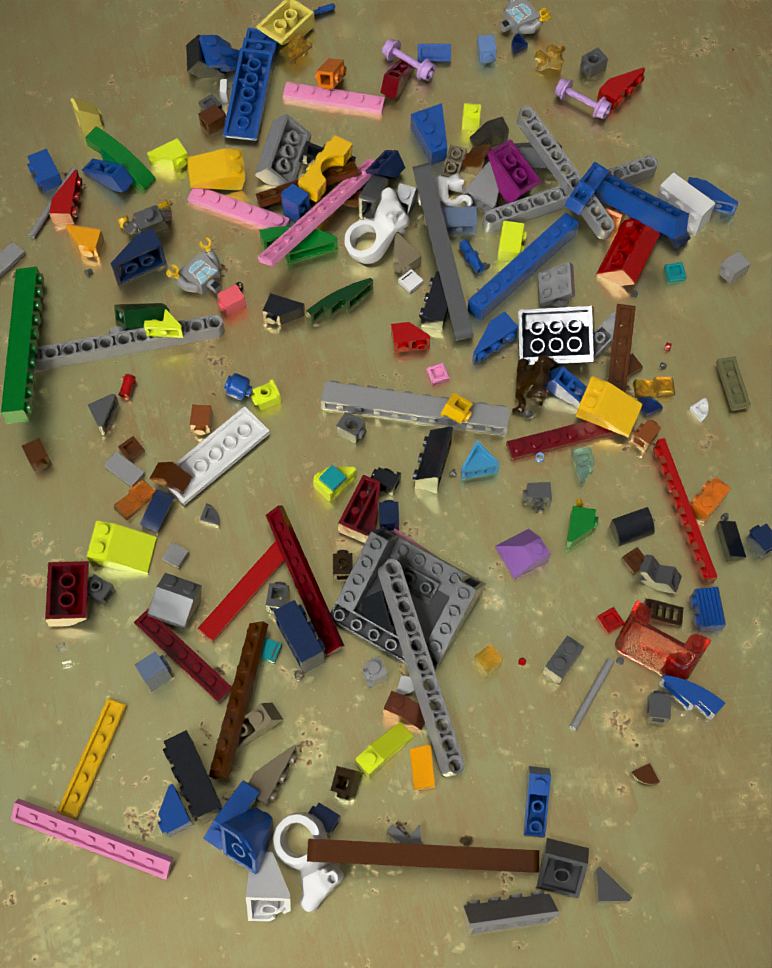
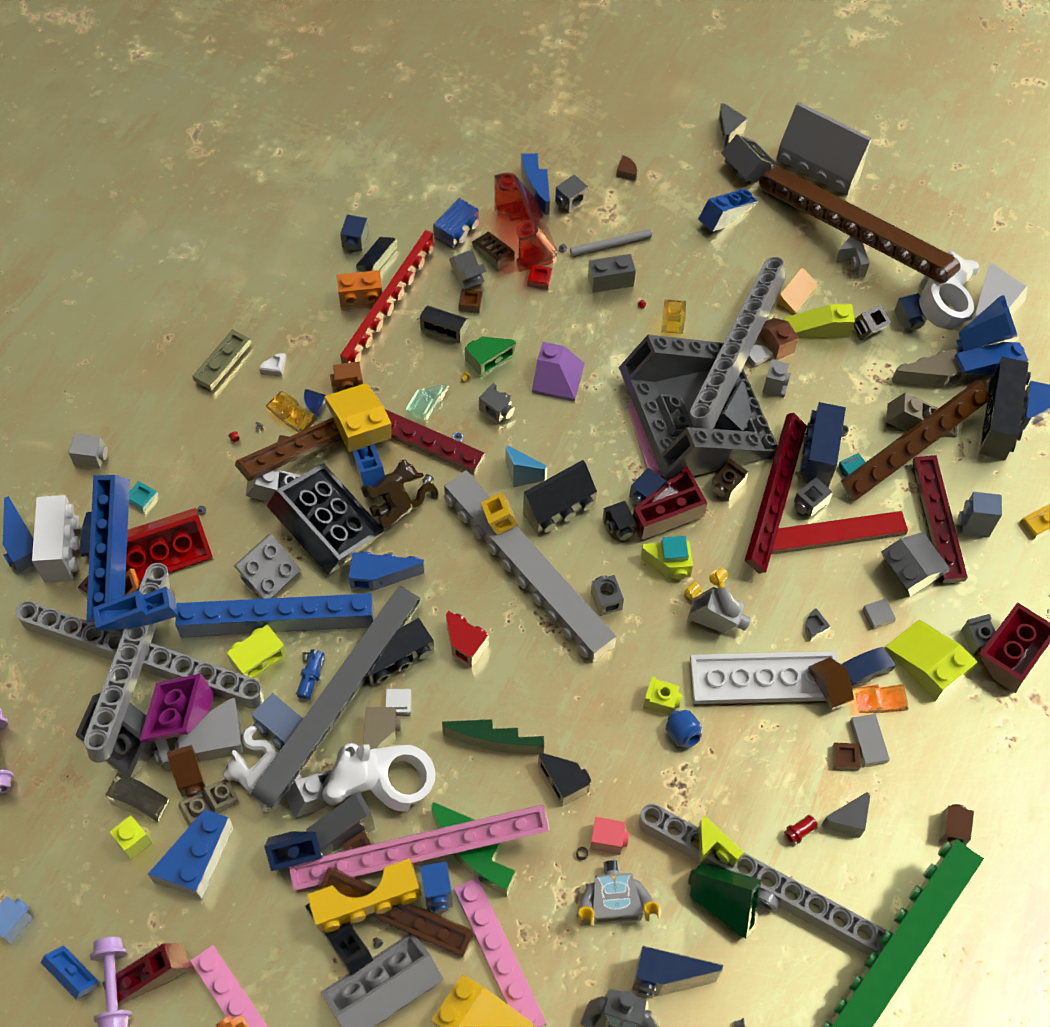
camera: 140 degrees left, 5 degrees down
dark orange brick [190,404,213,435] -> none
bright pink tile [426,362,450,386] -> none
none -> light grey torso [685,567,750,632]

